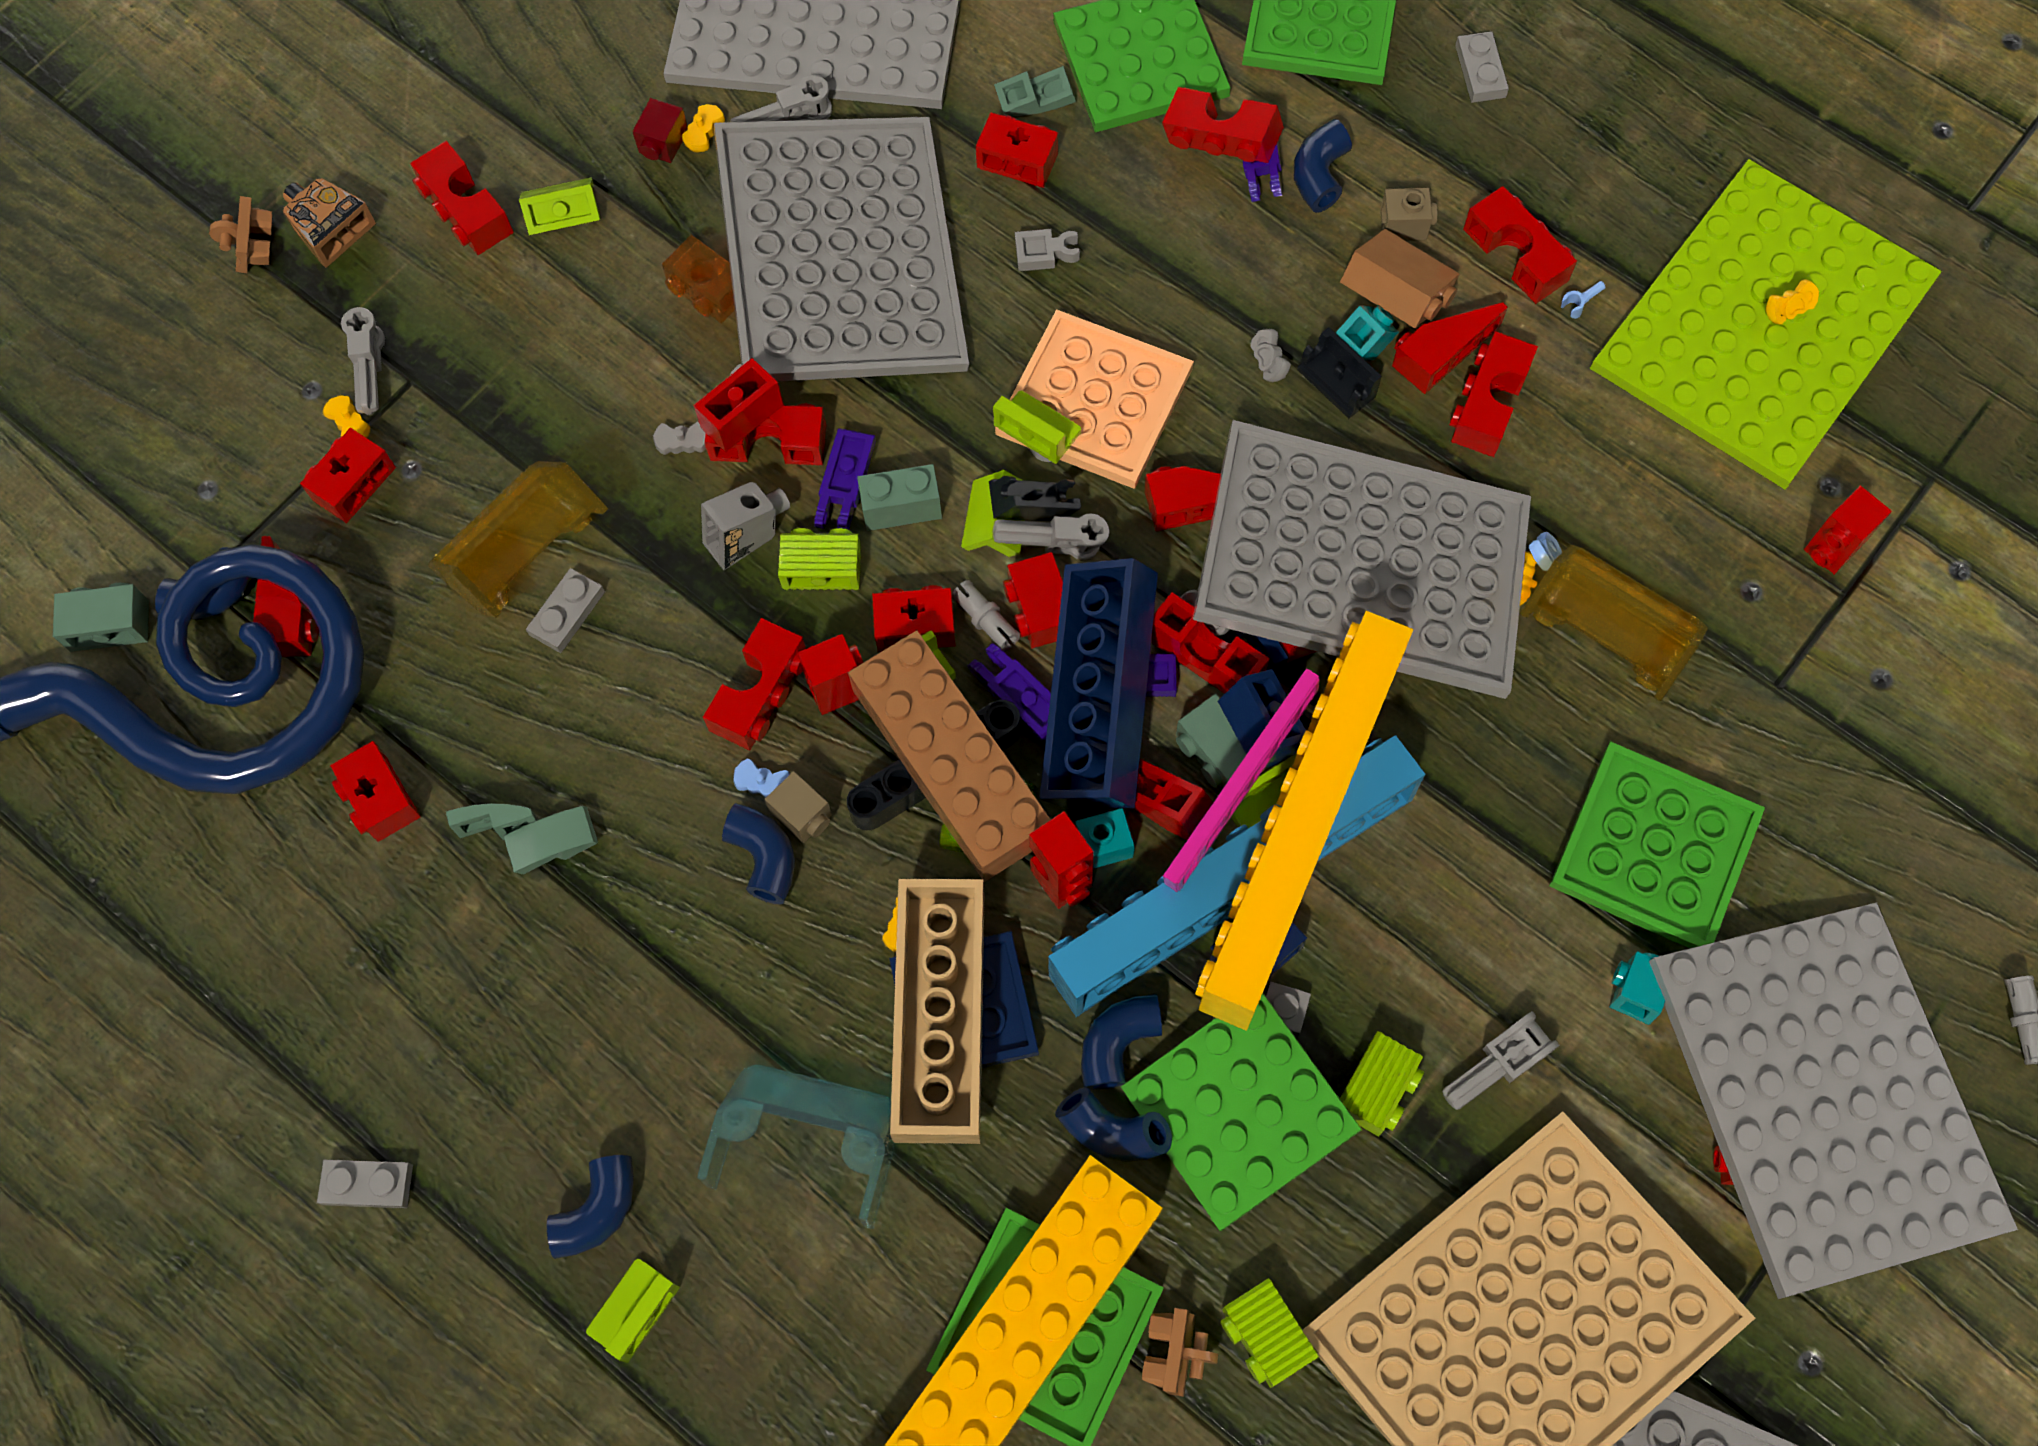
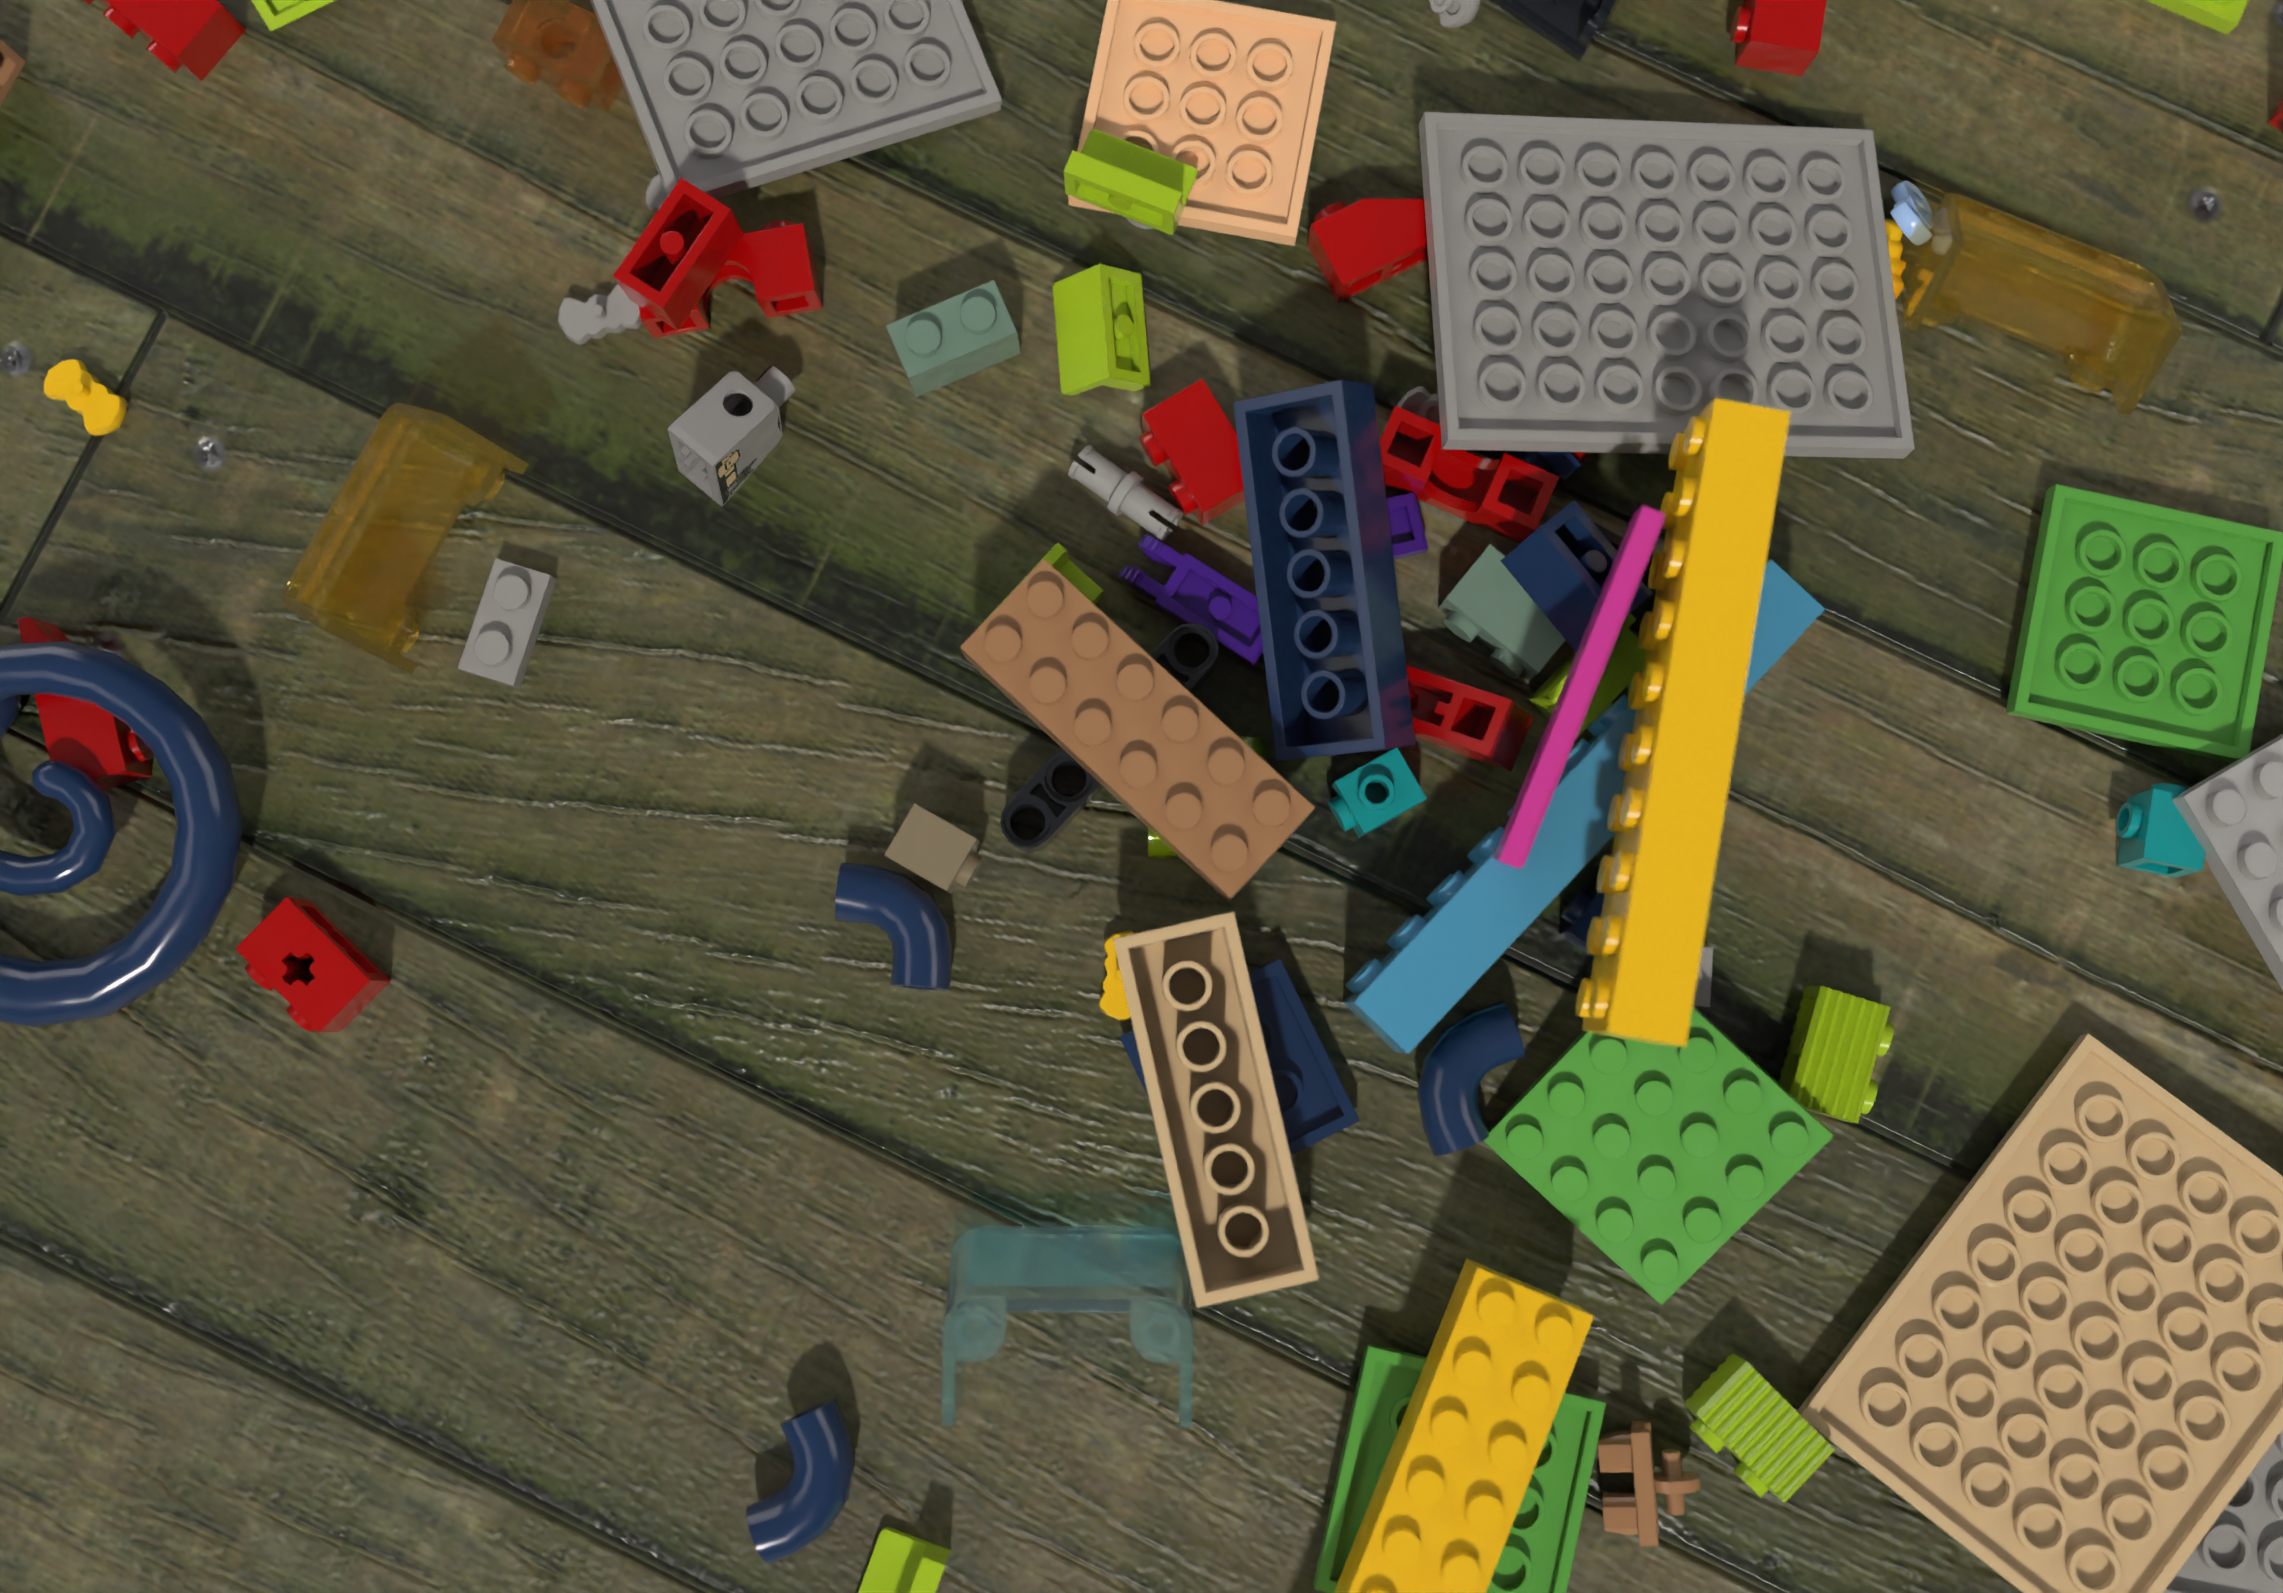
camera: 15 degrees left, 15 degrees up
red brick [300,427,396,524] -> none
light grey plate [317,1160,413,1208] -> none
light grey connector [341,307,385,415] -> none
sand green slope [446,804,539,840] -> none
sand green slope [504,806,598,875] -> none
red arch [703,618,806,751] -> none
light blue piece [733,759,790,798] -> none
lime brick [778,528,861,590] -> none
red brick [798,634,863,715] -> none
dark purple hinge [814,428,876,530] -> none
red brick [872,585,956,652] -> none
black hinge [989,476,1081,521] -> none
light grey connector [993,513,1109,560] -> none
red arch [1029,811,1094,909] -> none
dark blue cylinder [1055,1087,1172,1162] -> none
light grey connector [1442,1011,1560,1110] -> none

